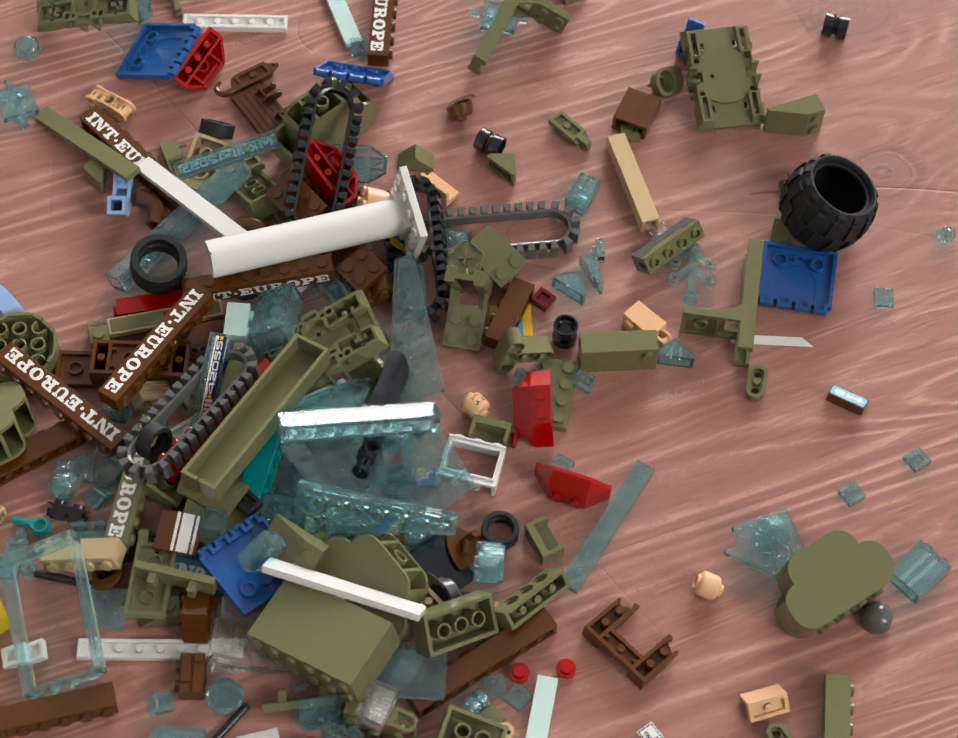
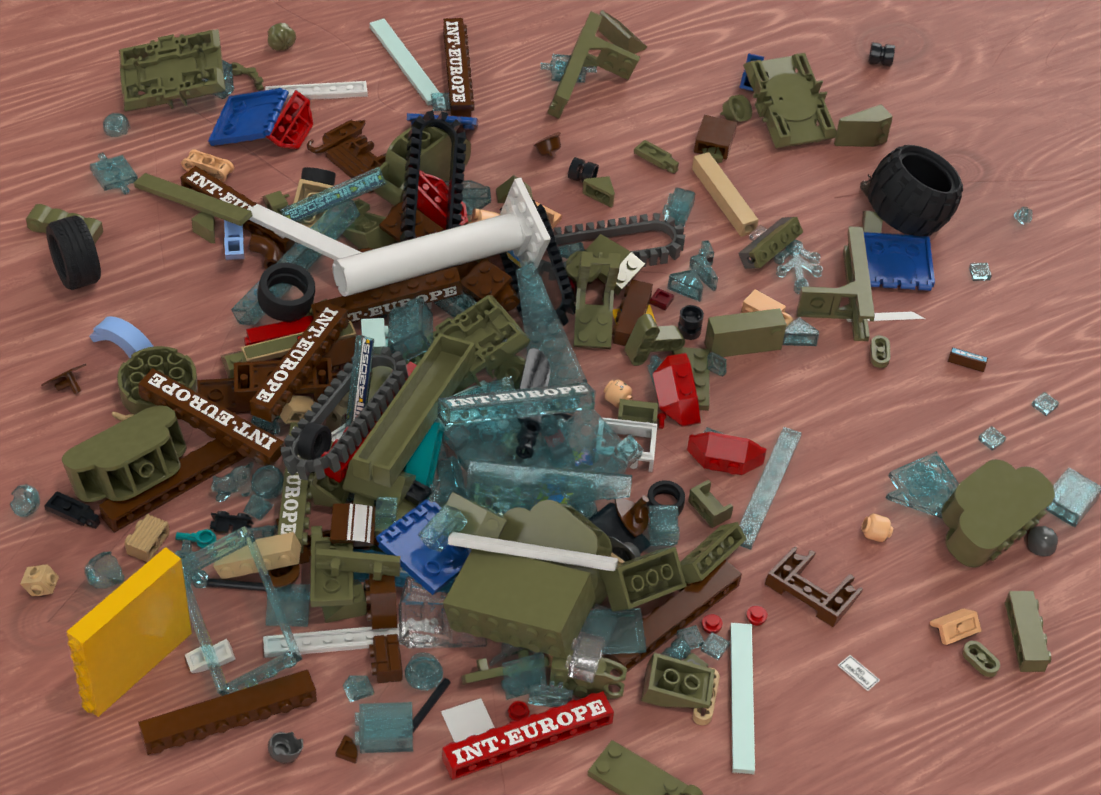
camera: 10 degrees left, 10 degrees down
clear light blue hair [47,471,81,501] -> none

